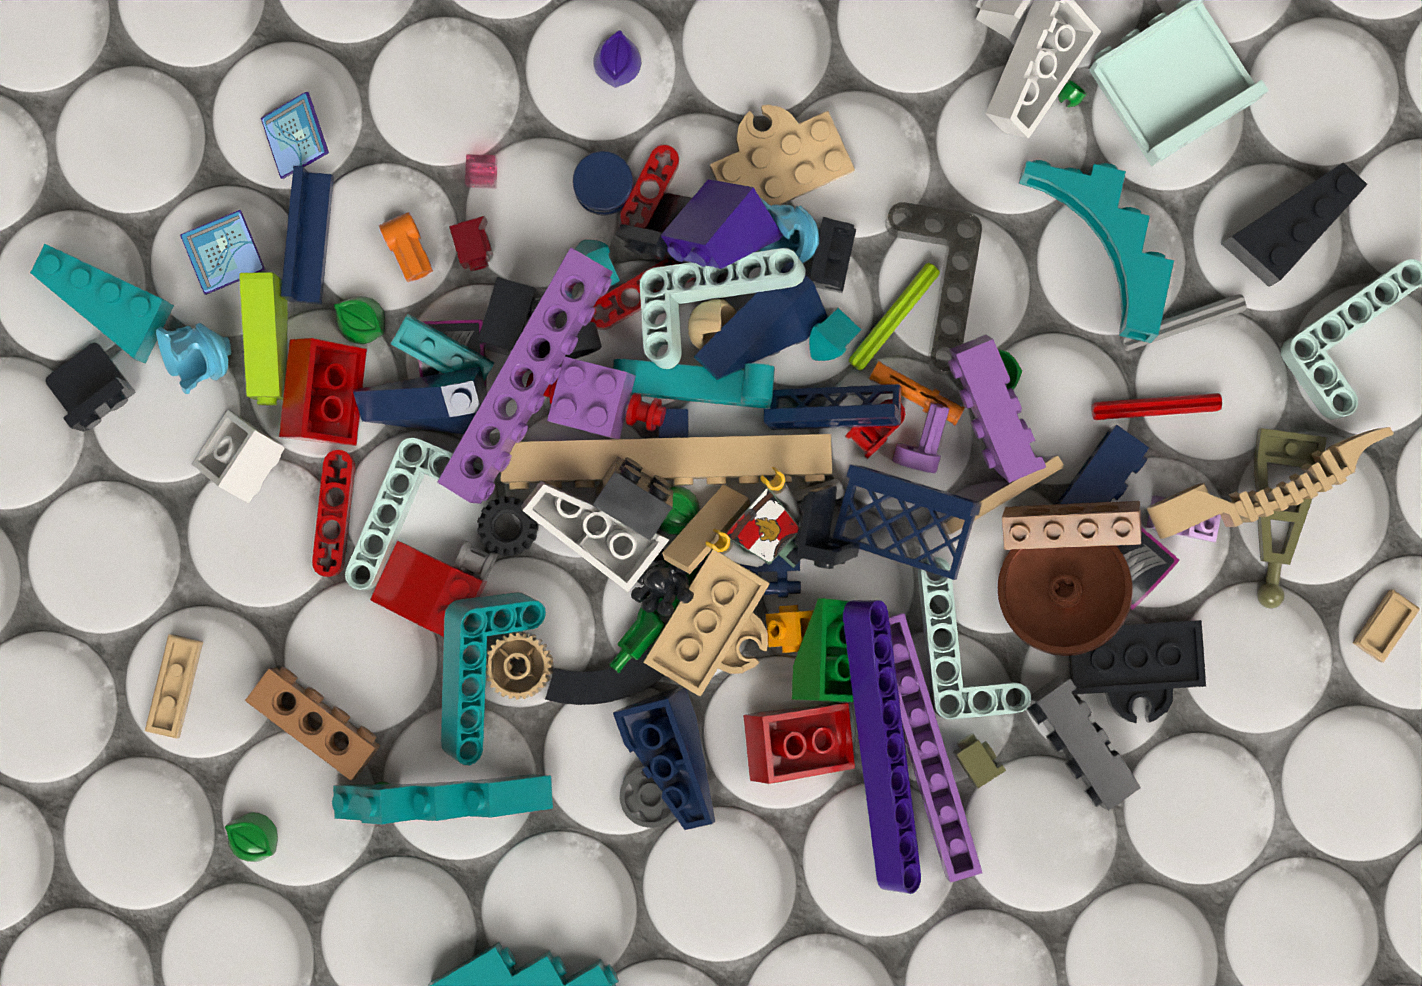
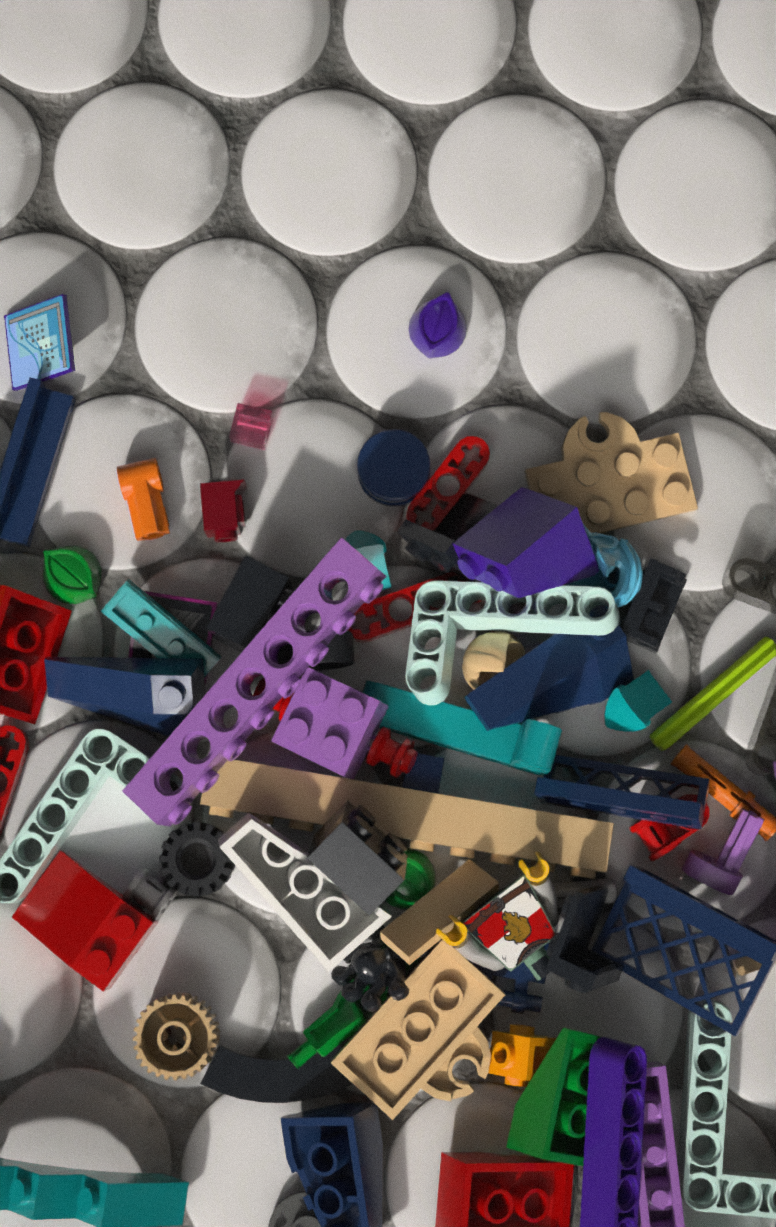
camera: 10 degrees right, 5 degrees down
teal beam [441,592,546,766] -> none

